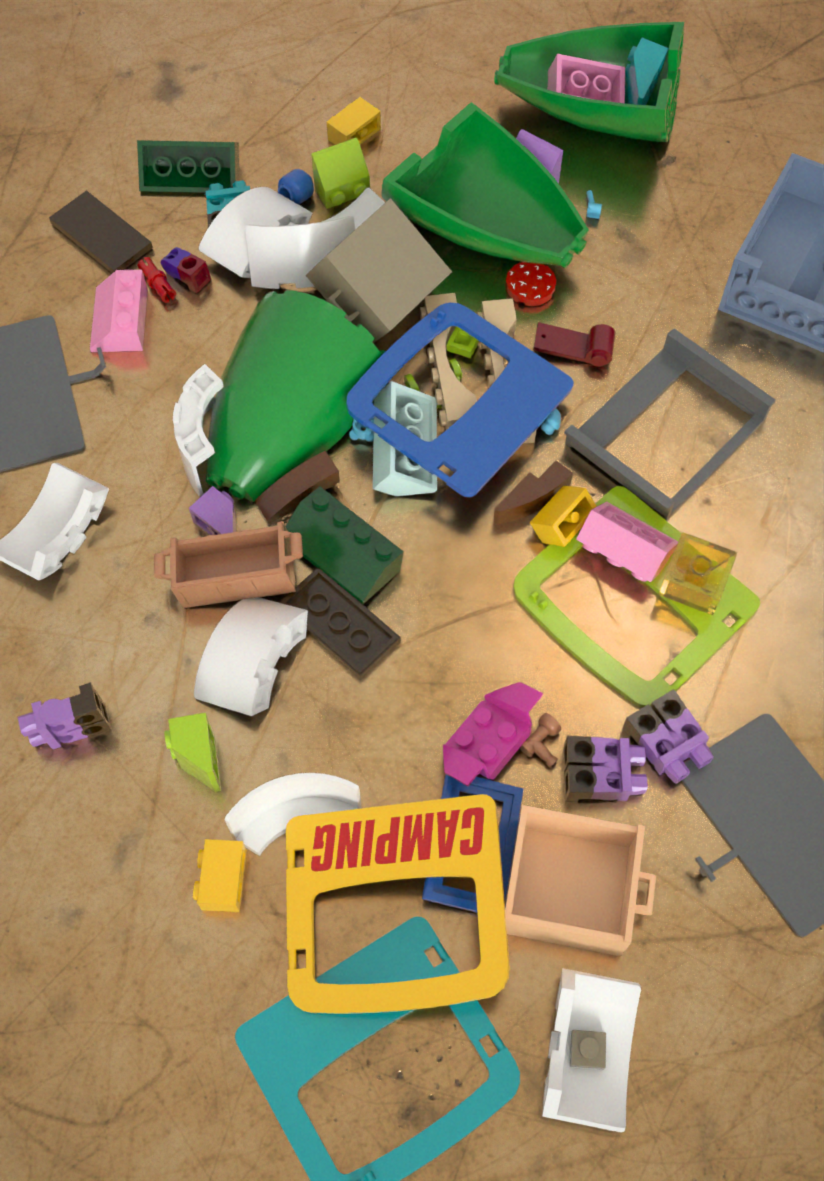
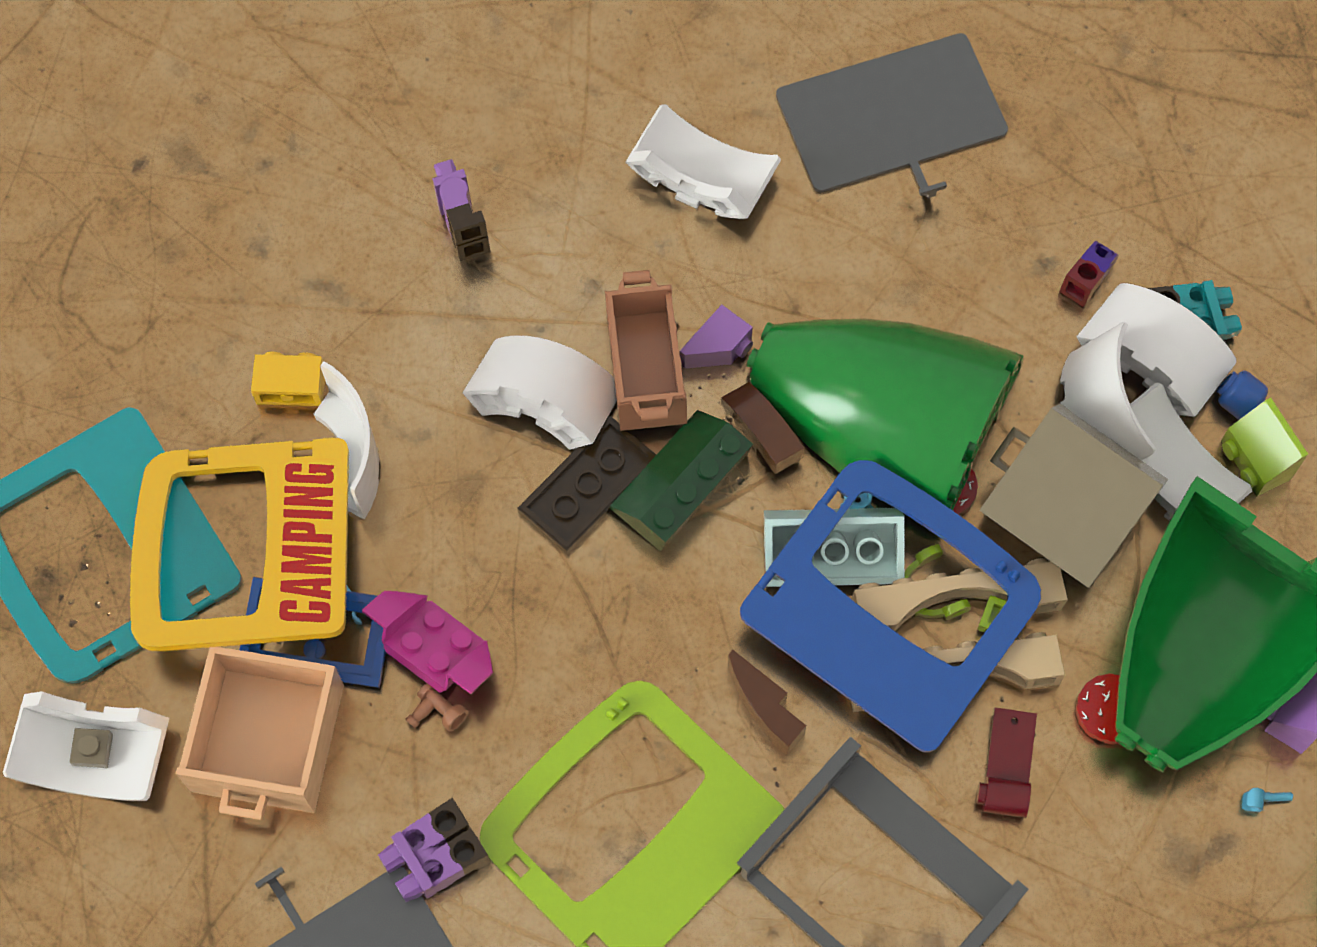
camera: 90 degrees right, 5 degrees up
dark brown tile [49,190,153,273] -> none
bright pink slope [90,270,148,352] -> none
dark green slope [137,140,239,193] -> none
red pin [137,257,177,303] -> none
lime slope [164,713,221,792] -> none
white panel [173,364,223,497] -> none
yellow brick [530,486,597,547] -> none
medium azure arm [541,409,561,435] -> none
medium lavender hips [563,735,648,802] -> none
bright pink slope [576,501,680,582] -> none
clear yellow slope [658,532,738,615] -> none

